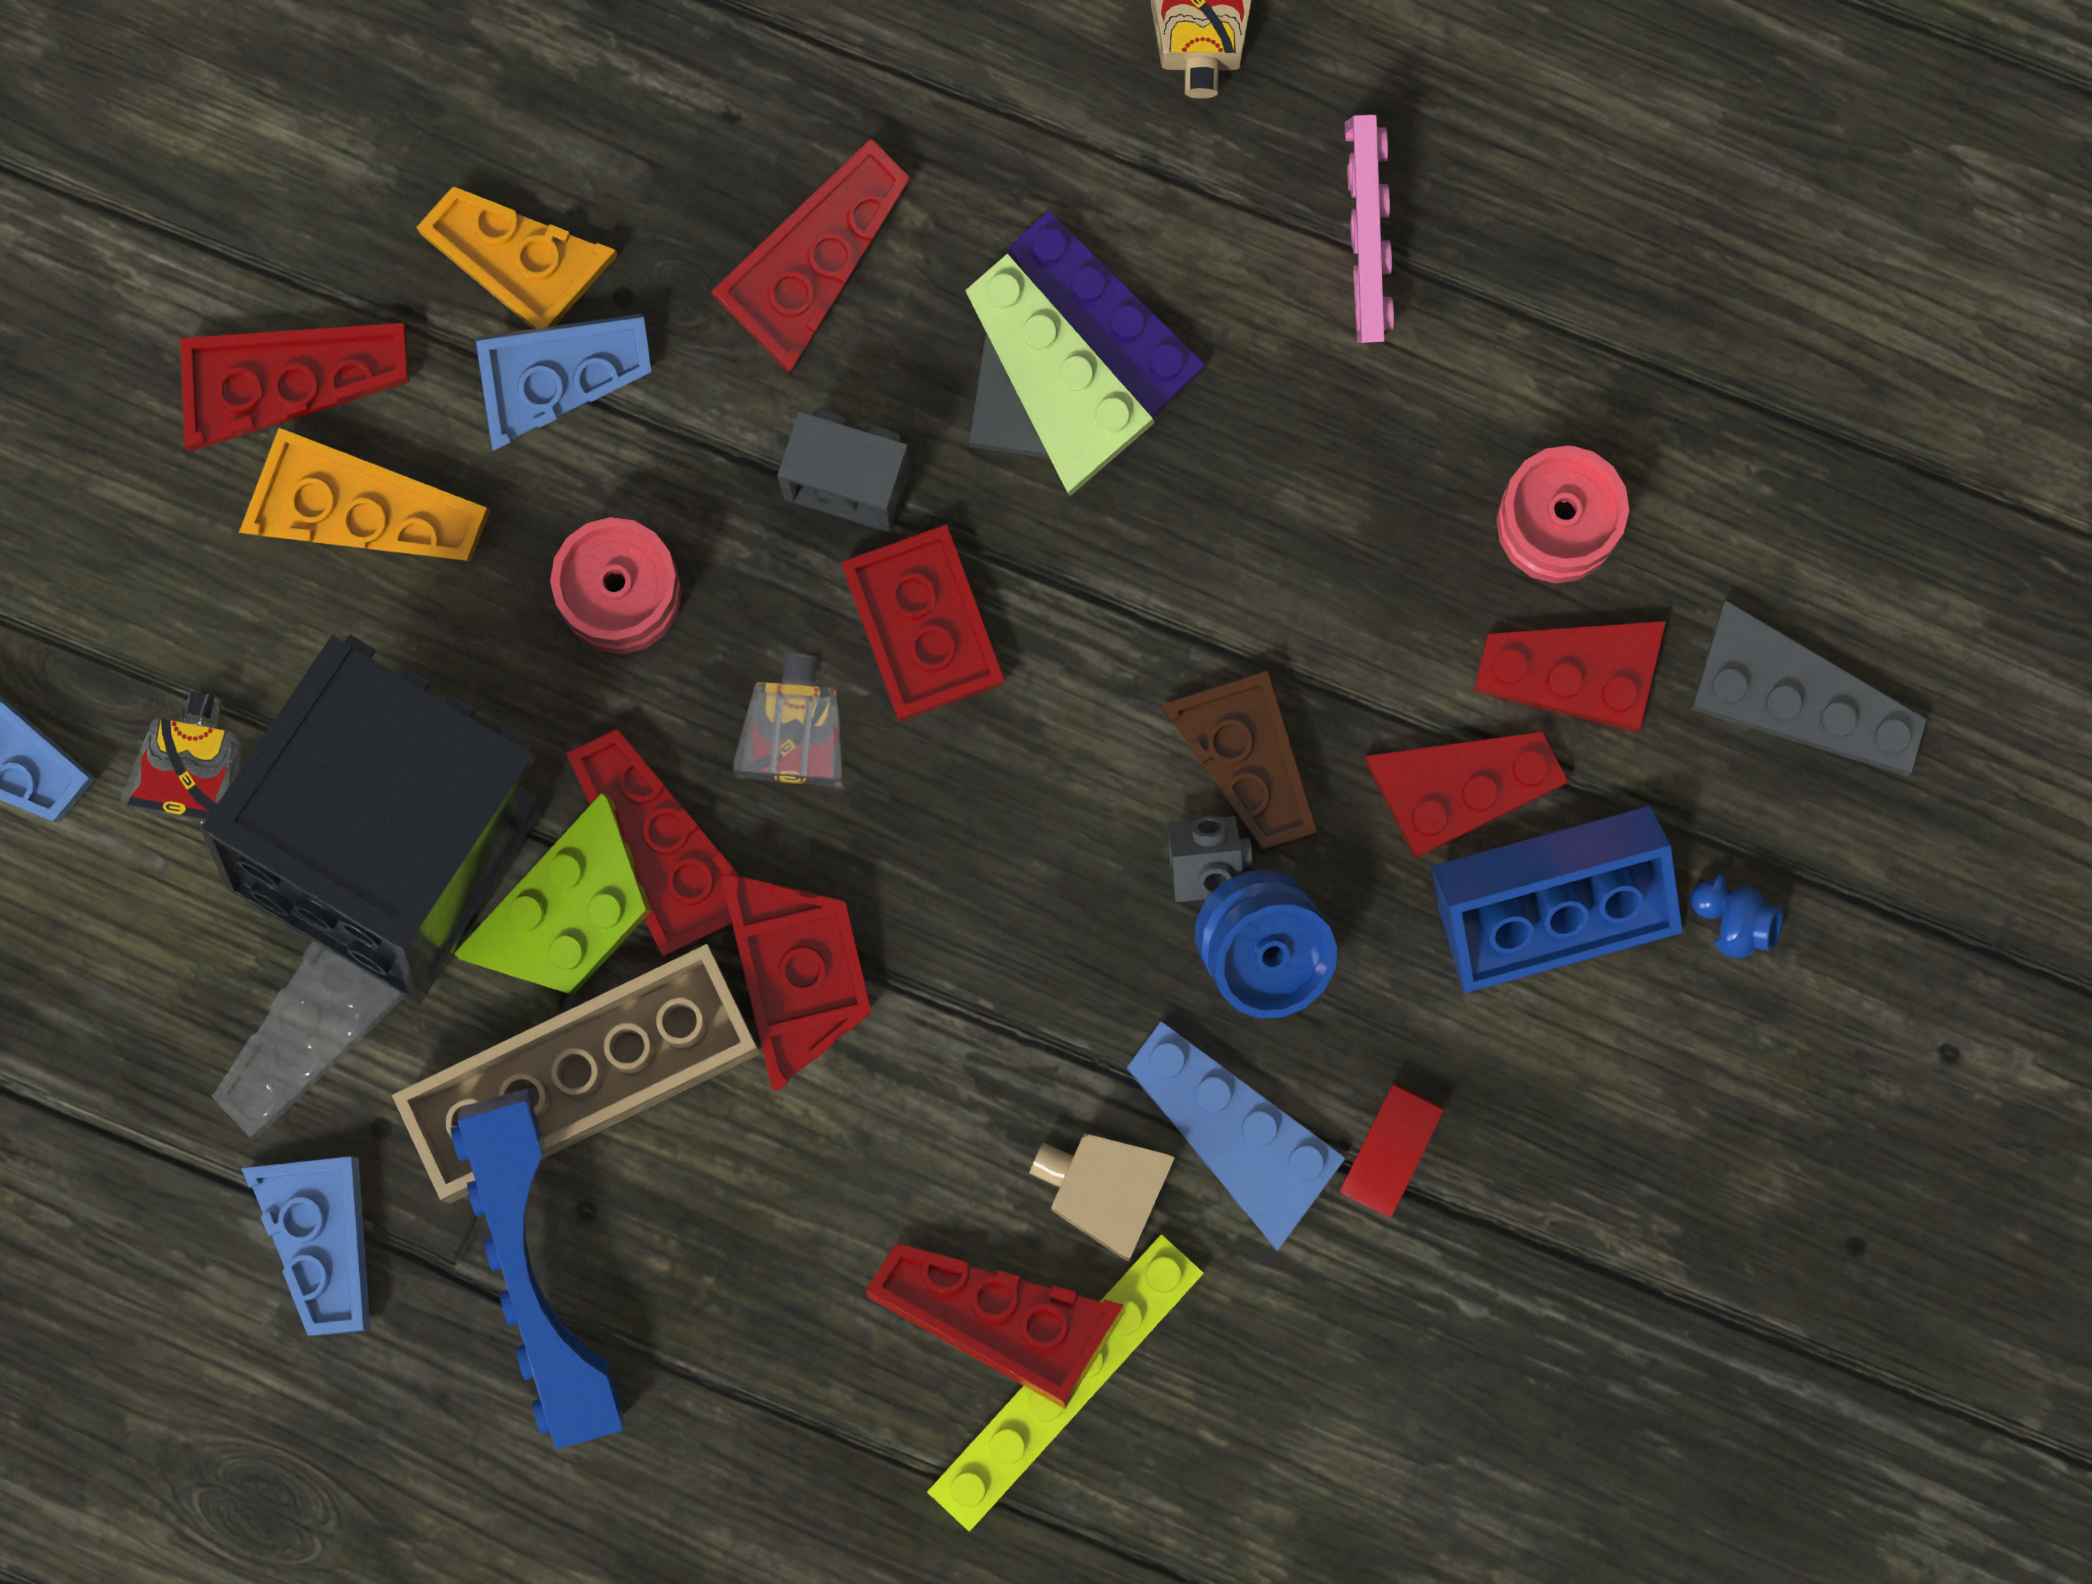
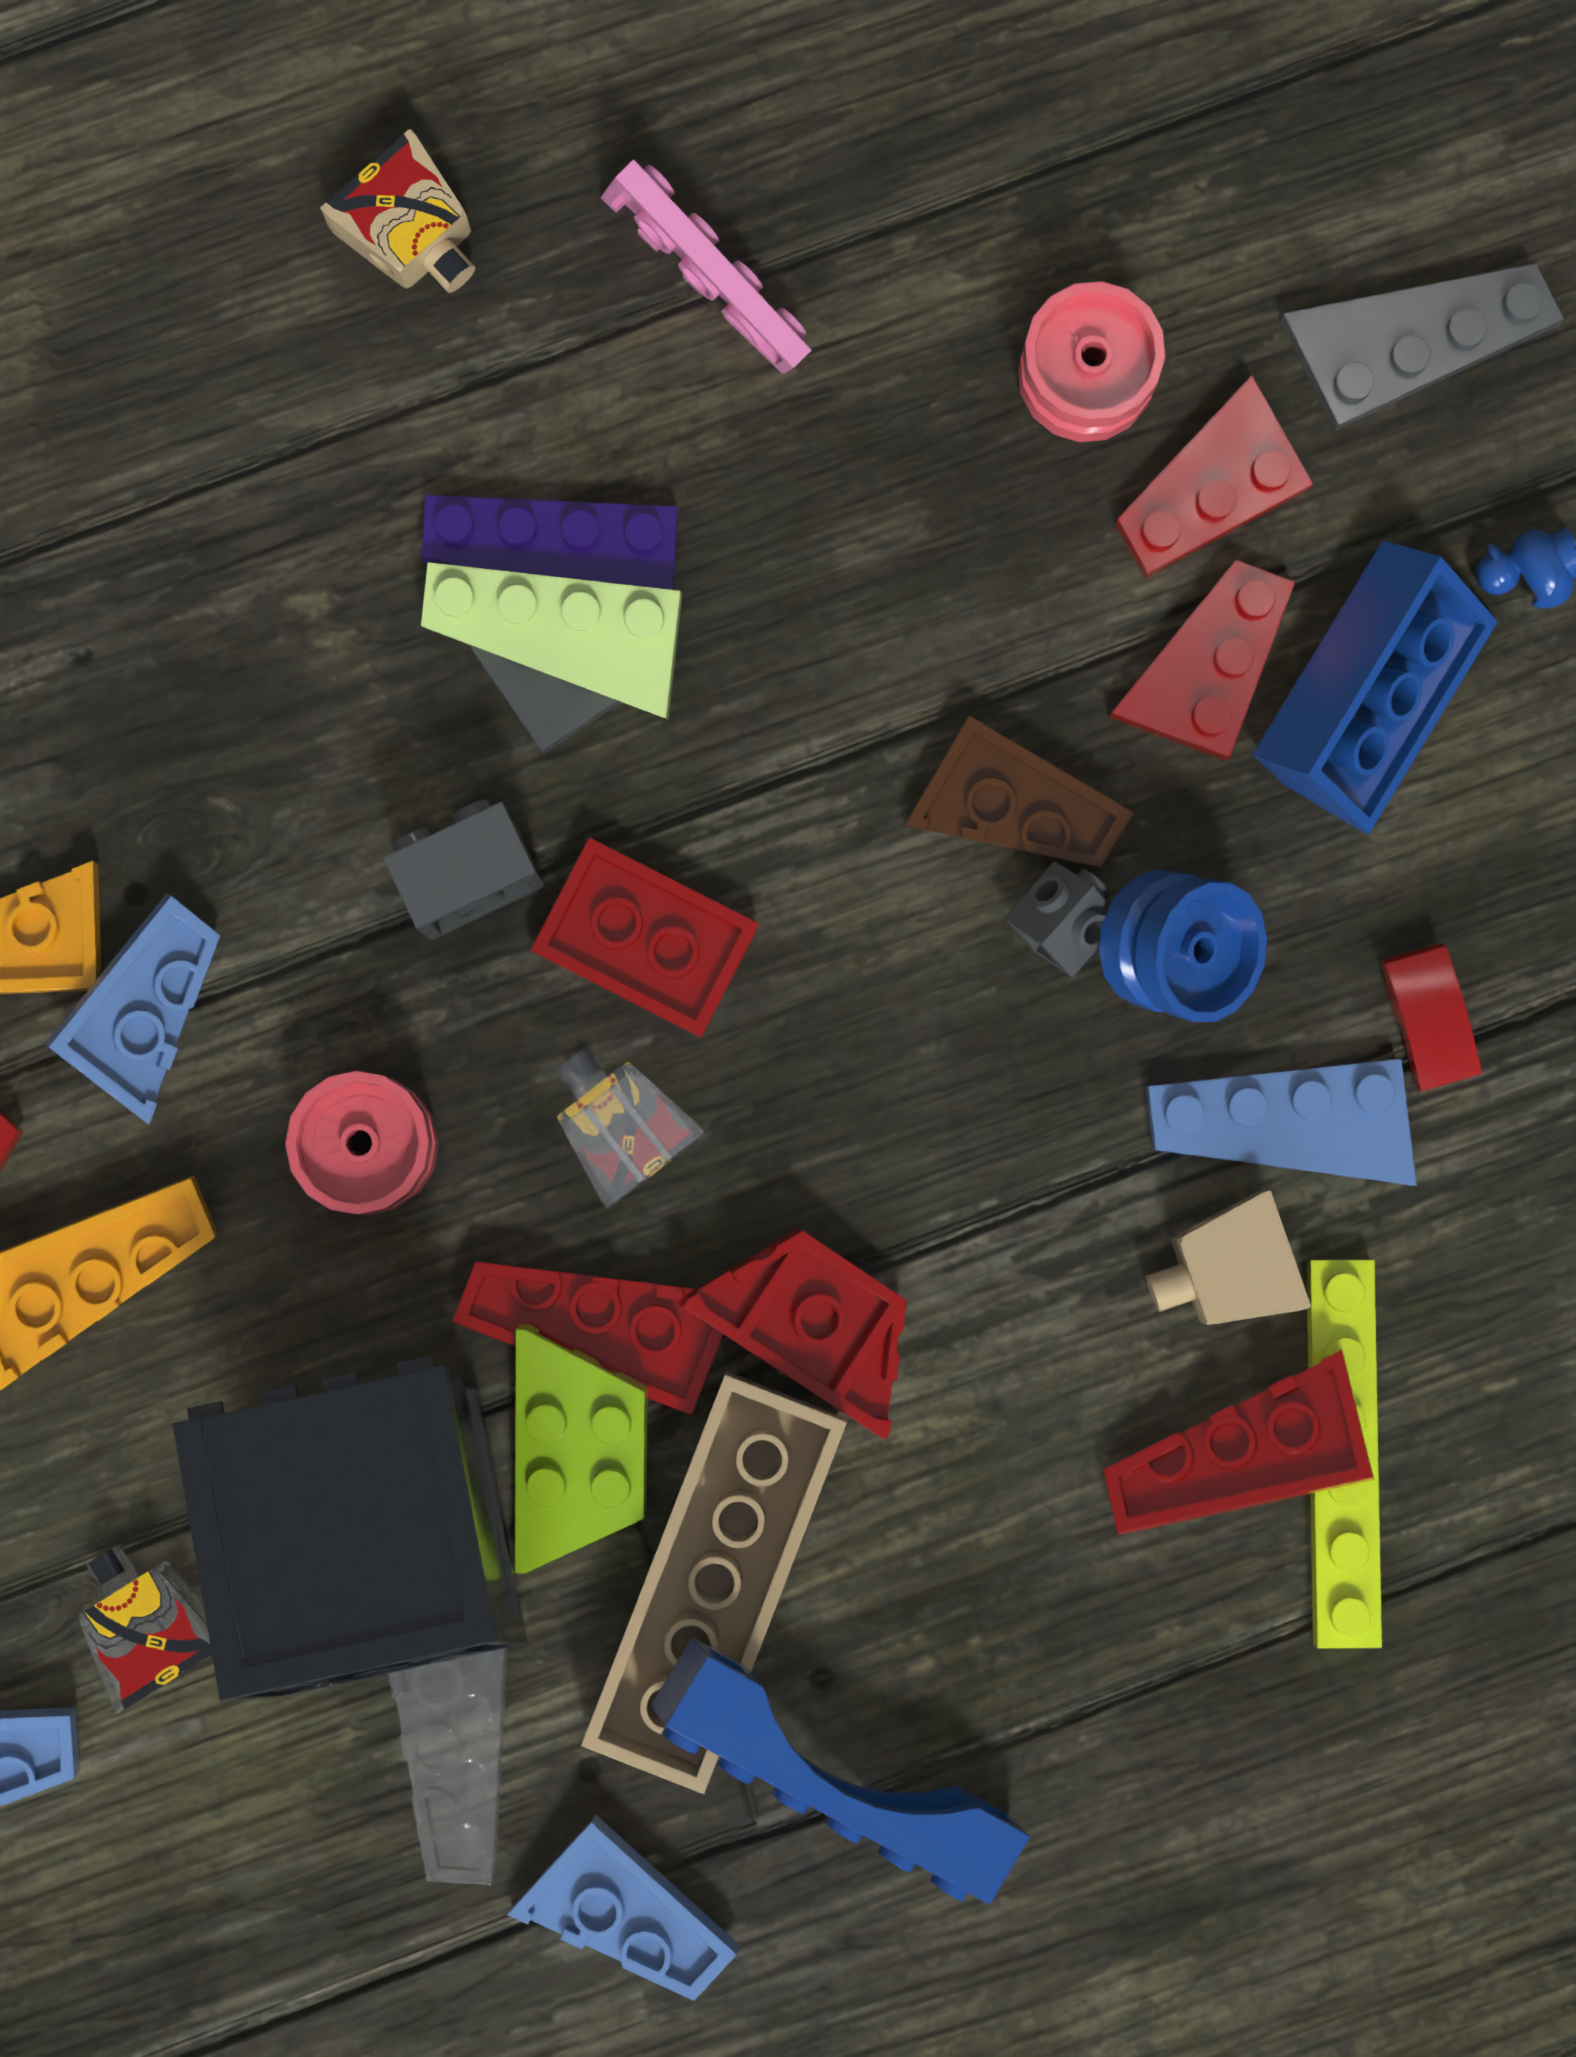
camera: 45 degrees left, 5 degrees up
red wing [711,138,910,374] -> none

